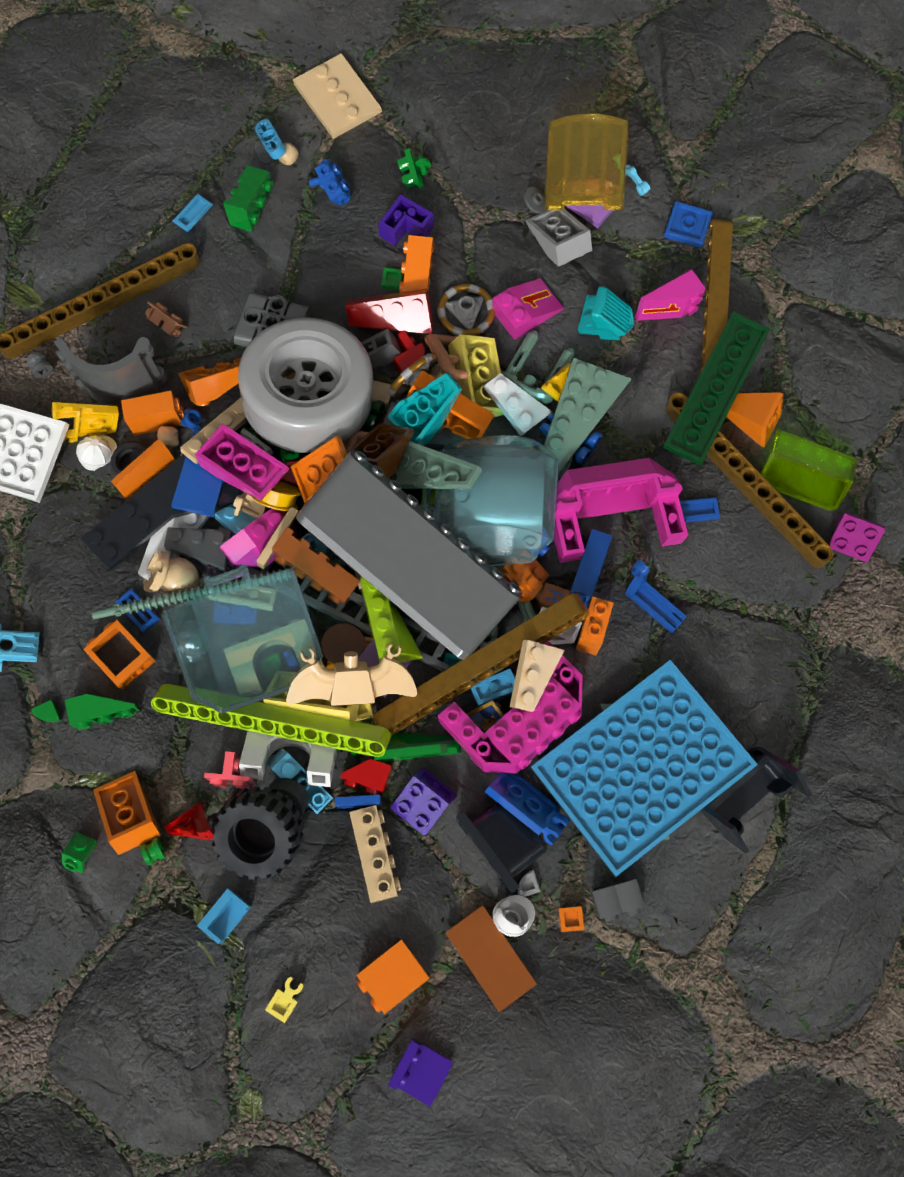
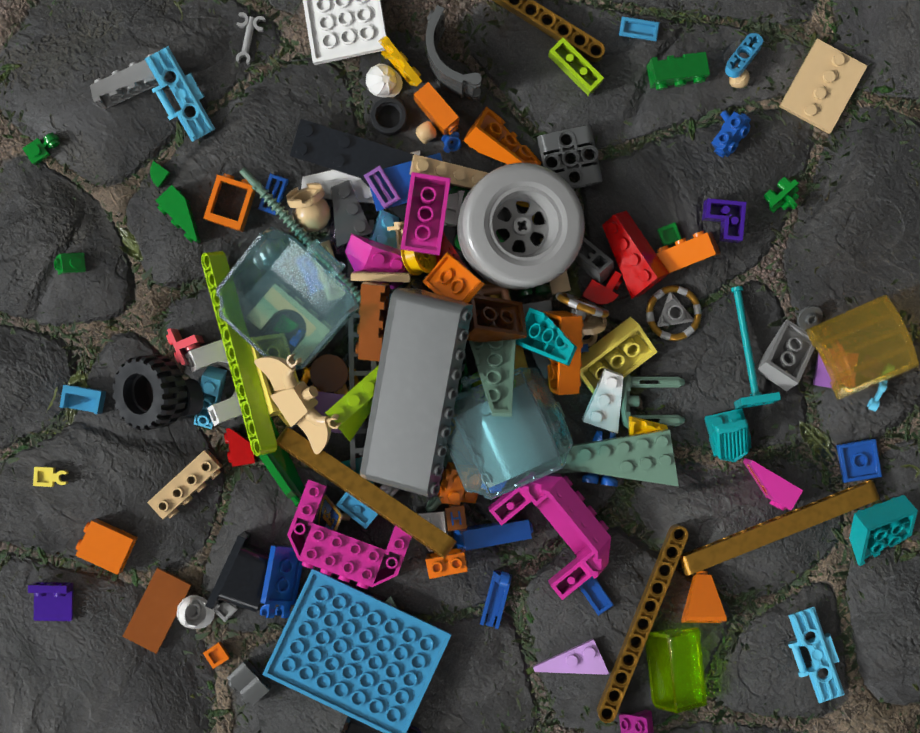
camera: 60 degrees right, 15 degrees up
orange slope [93,771,161,855] -> none
orange tile [111,439,175,501] -> none
green wheel [140,837,166,866] -> none
nougat hinge [145,302,187,337] -> none
red wing [164,801,214,840] -> none
blue tile [335,795,381,809] -> none
dark purple bracket [391,768,458,836] -> none
nougat piece [425,334,468,379] -> none
dark pink slope [492,278,564,340] -> none
tan wing [510,640,564,712] -> none
dark green plate [663,311,770,466] -> none
none -> medium lavender tile [363,166,401,209]
none -> lavender wing [532,639,609,675]
none -> lime brick [548,37,604,96]
none -> teal tile [731,286,781,409]
none -> medium azure piece [788,606,845,703]
none -> teal wedge [849,495,918,566]

